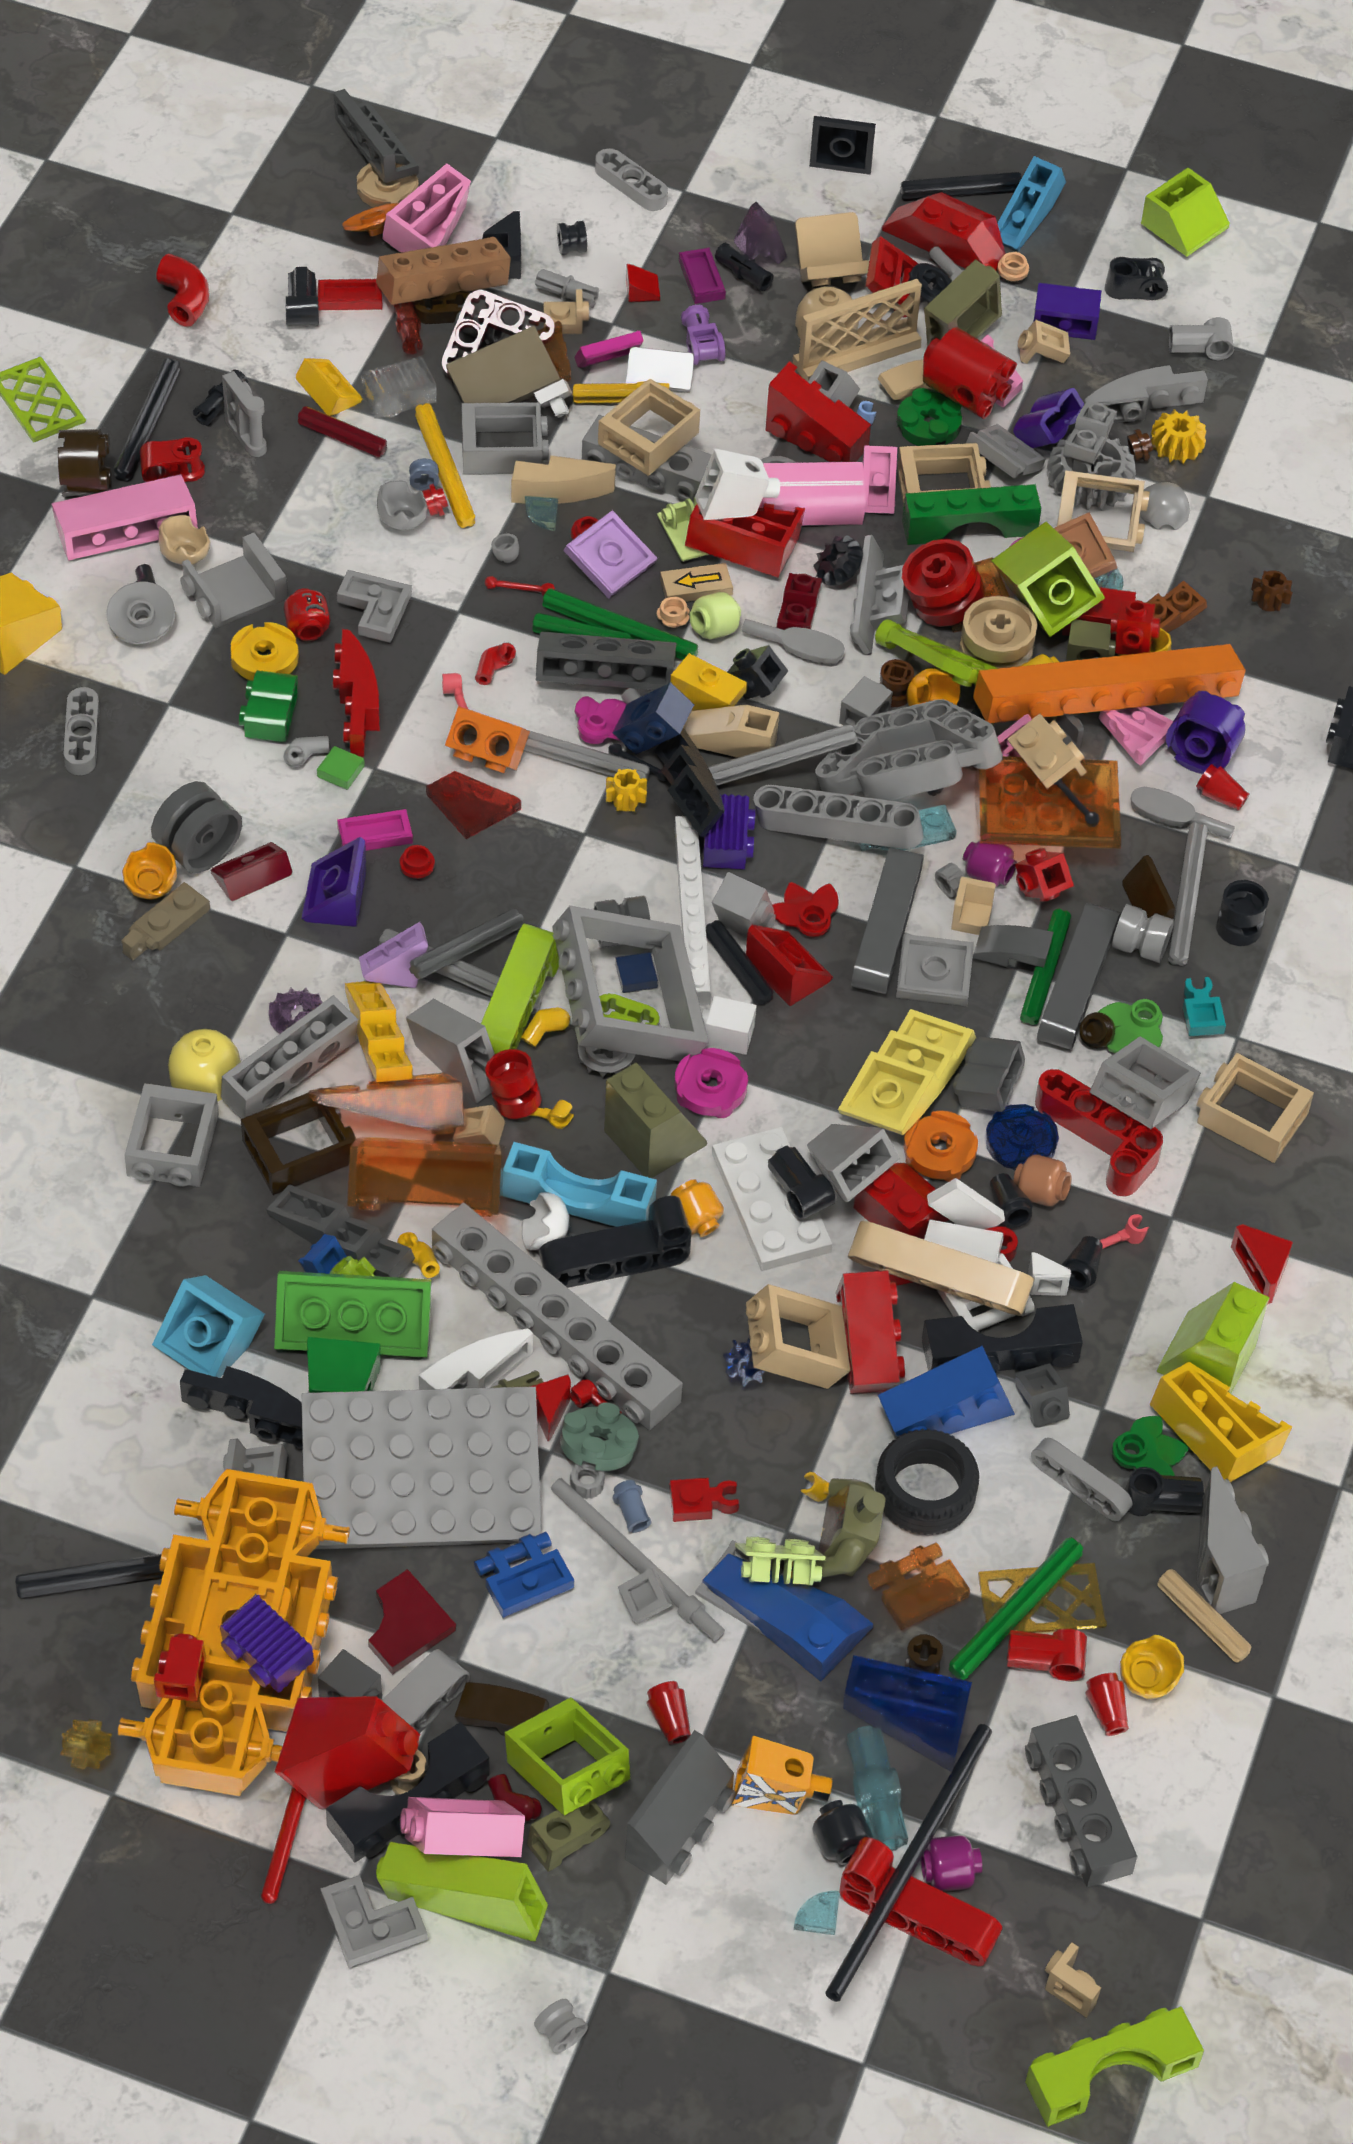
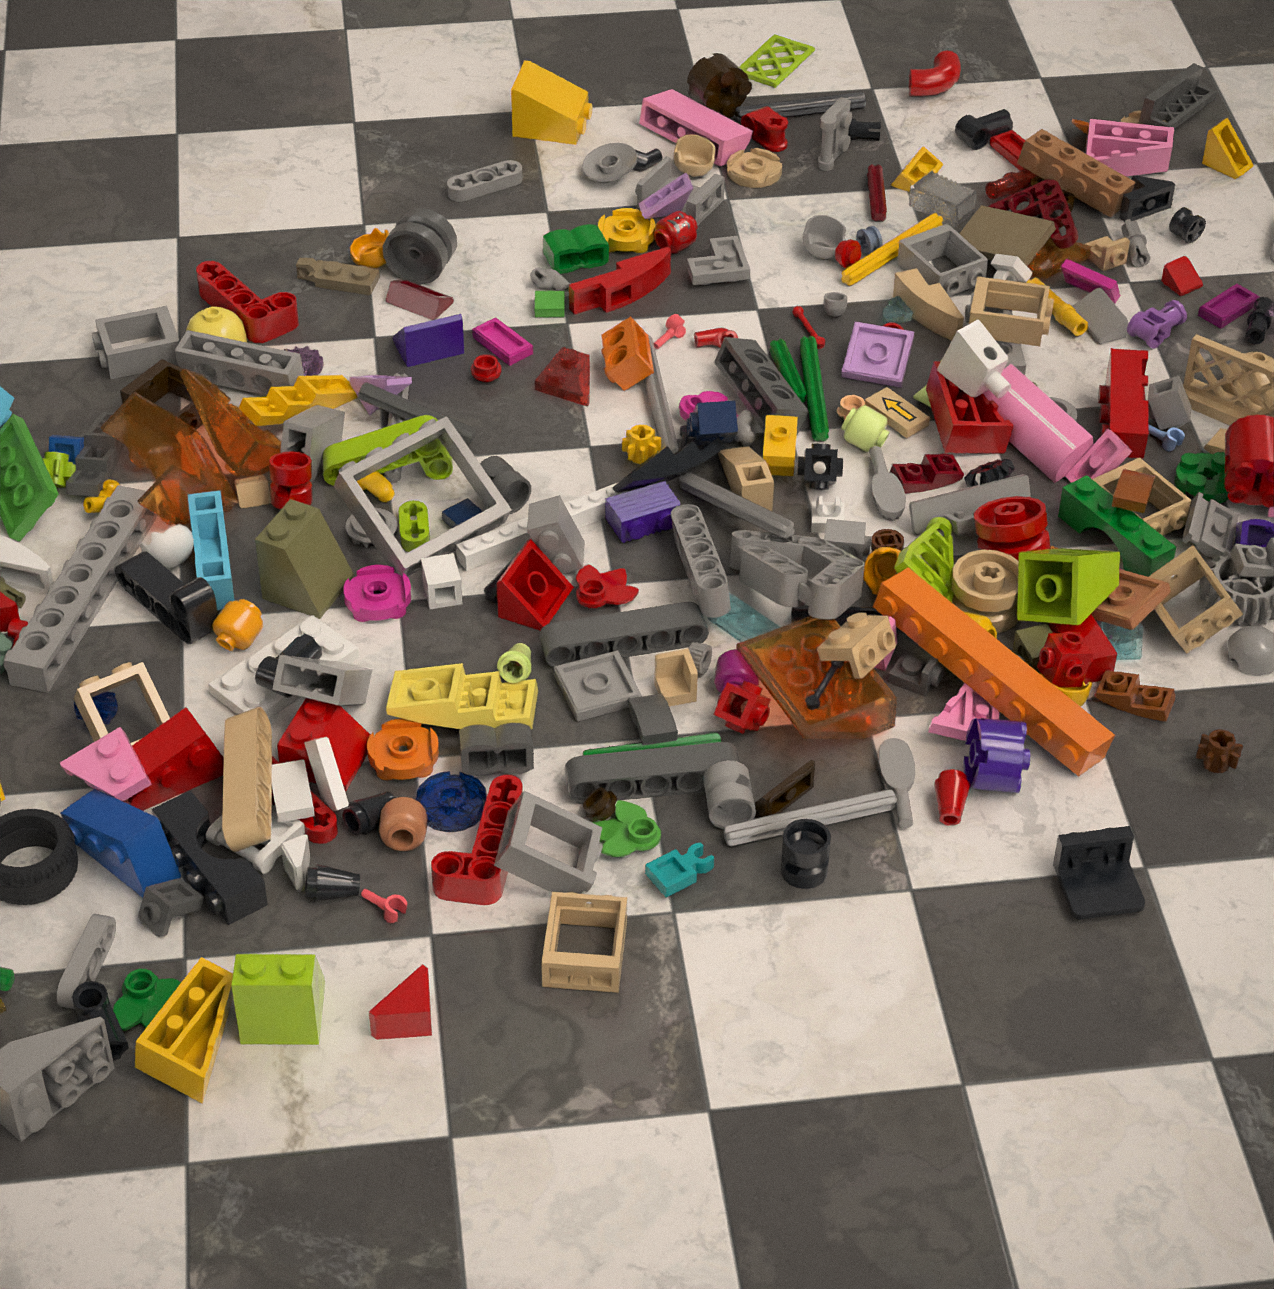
camera: 65 degrees right, 10 degrees down
none -> bright pink wing [60,727,152,801]
none -> red beam [196,261,299,343]
none -> yellowish green cone [497,643,531,683]
none -> lavender slope [638,173,694,219]
none -> tan tile [727,148,782,188]
none -> white tile [811,496,844,533]
none -> dark orange slope [1112,469,1156,513]
none -> yellow slope [1202,118,1254,179]

